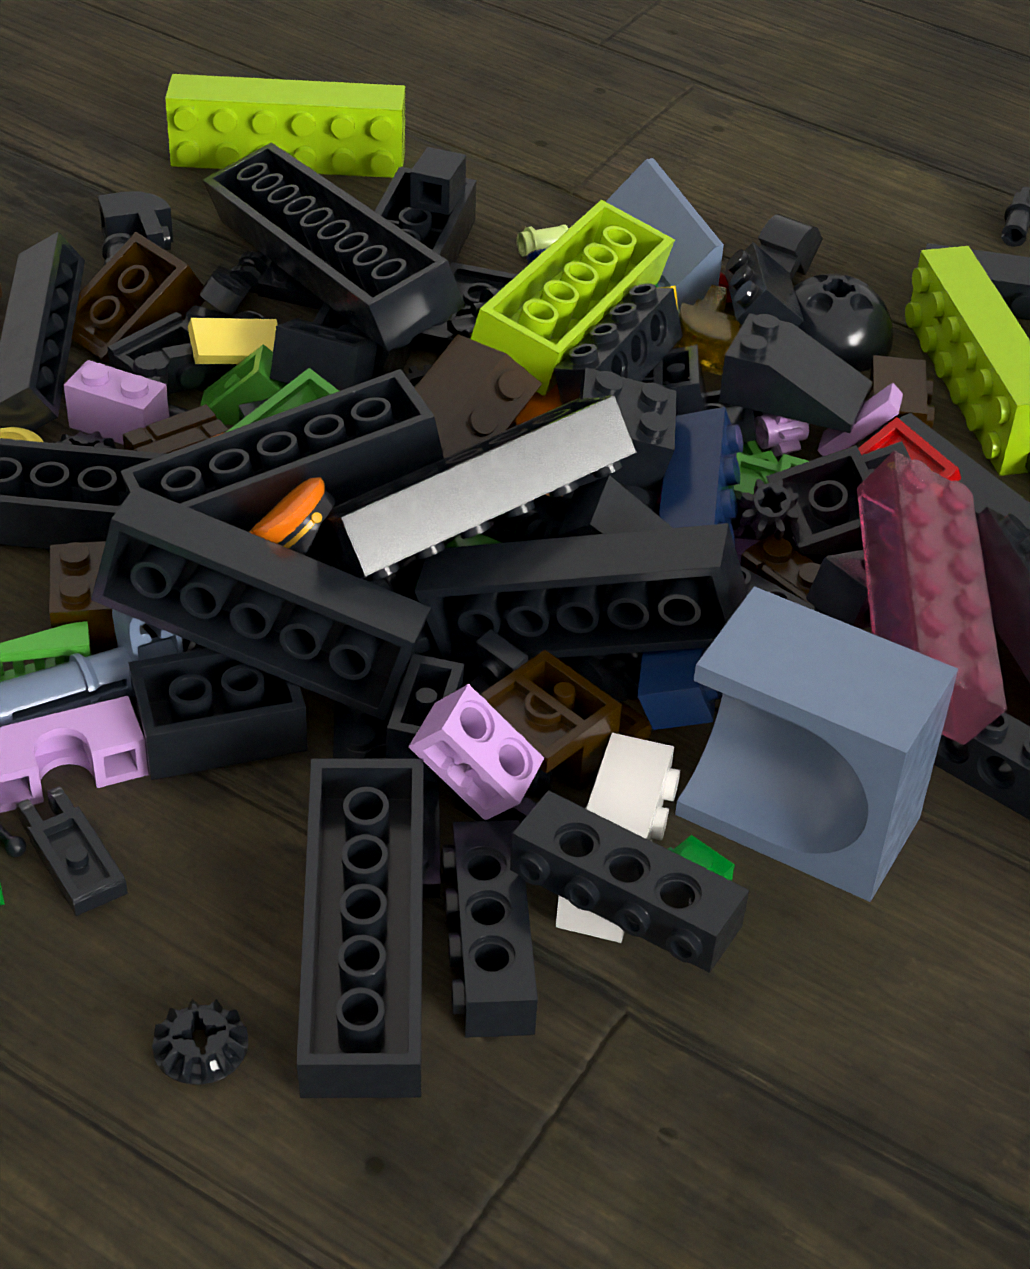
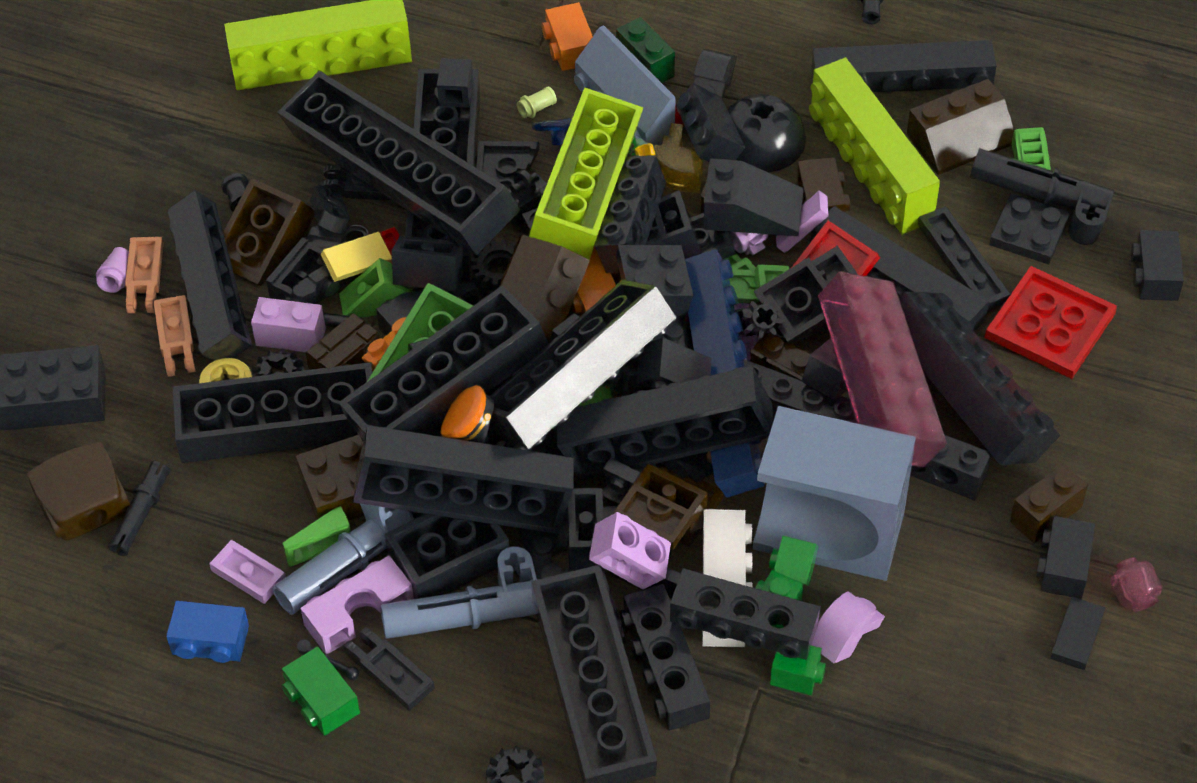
camera: 10 degrees left, 10 degrees up
black brick [98,191,173,250] -> none
none -> sand blue piece [380,547,537,639]
none -> orange brick [542,2,593,71]
none -> dark green brick [616,17,675,83]
none -> green brick [769,535,819,586]
none -> green brick [770,645,826,696]
none -> lavender brick [812,591,885,663]

